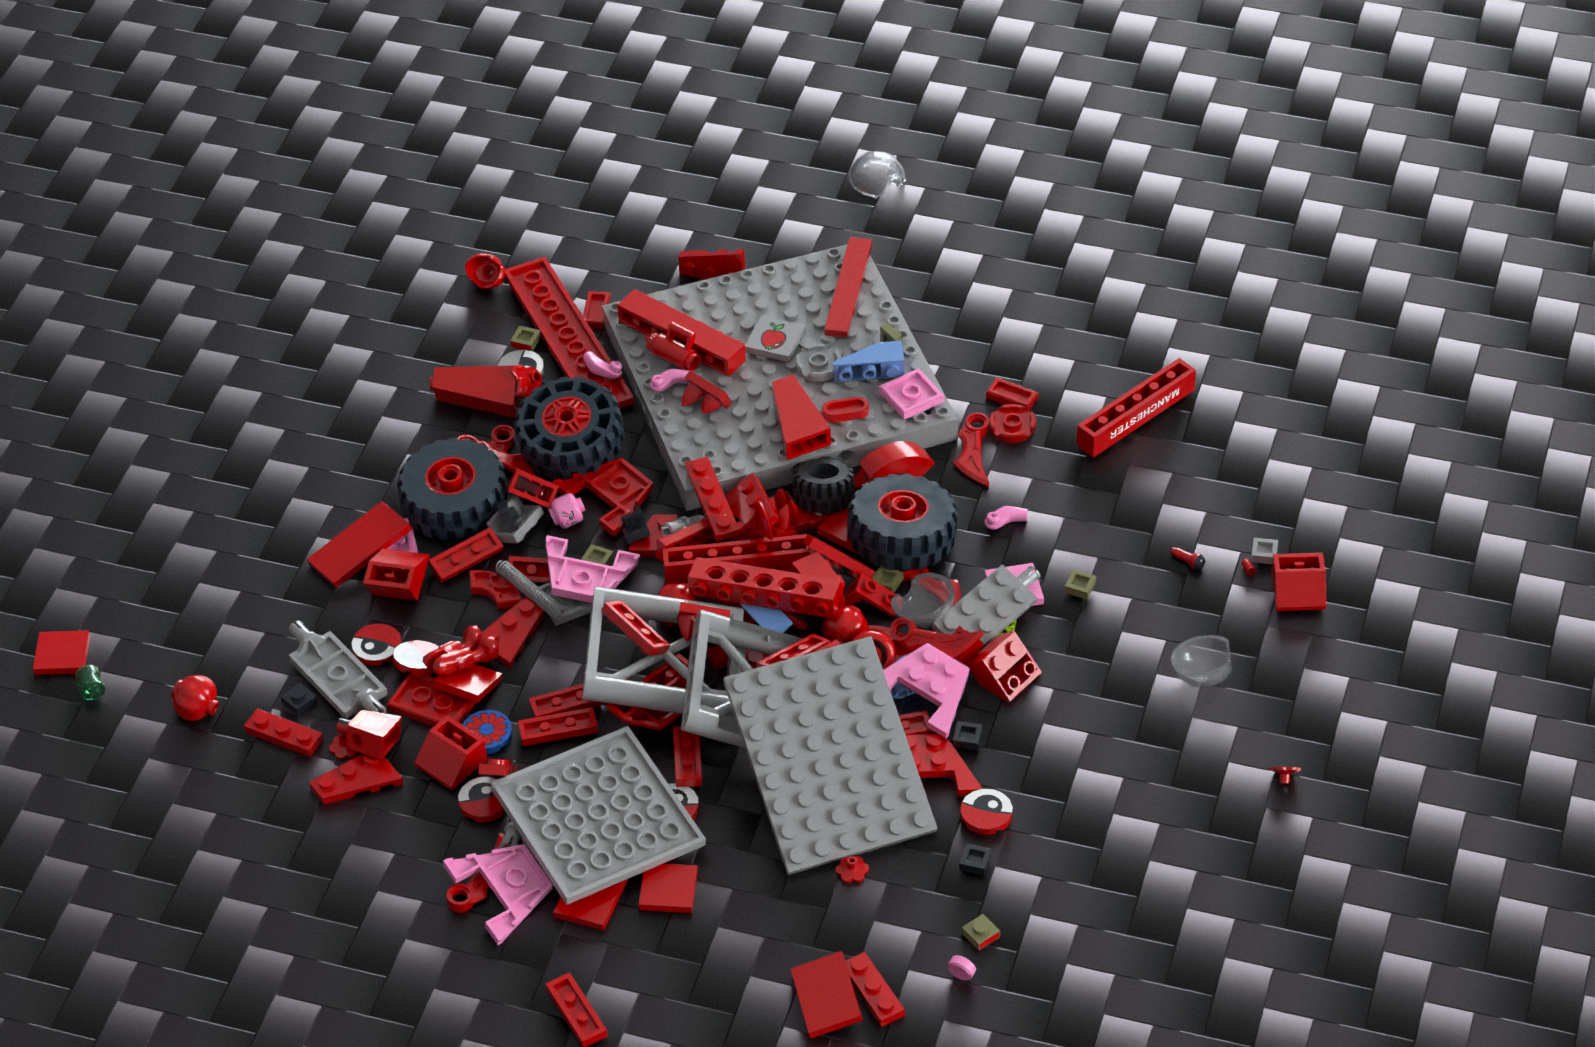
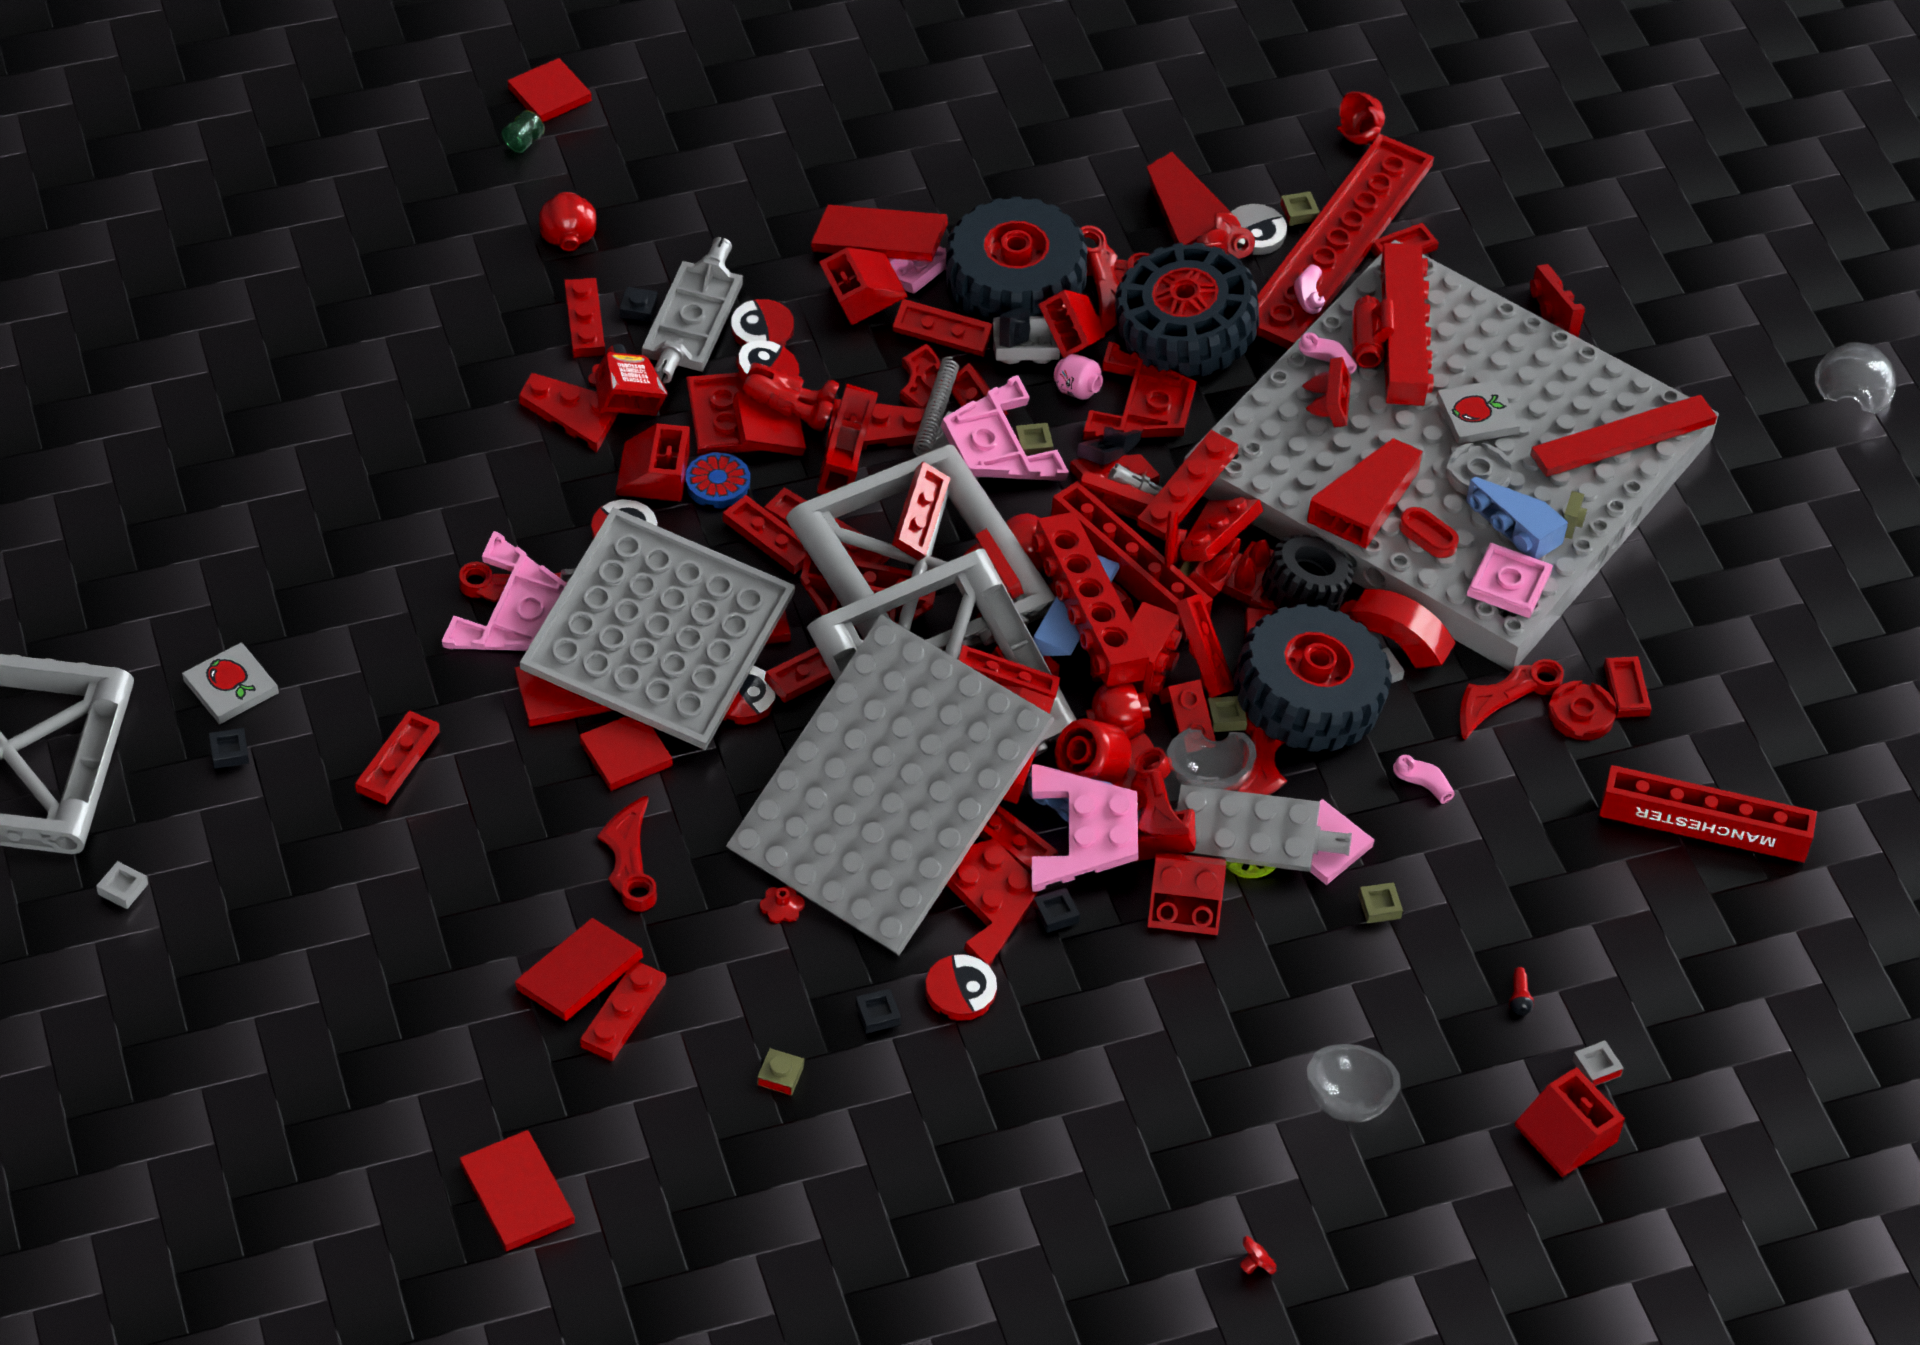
camera: 50 degrees right, 5 degrees up
red plate [479,759,518,776] -> none
bright pink tile [947,955,976,981] -> none
red piece [1241,559,1256,576] -> none
none -> red piece [597,796,657,912]
none -> red arch [817,383,878,495]

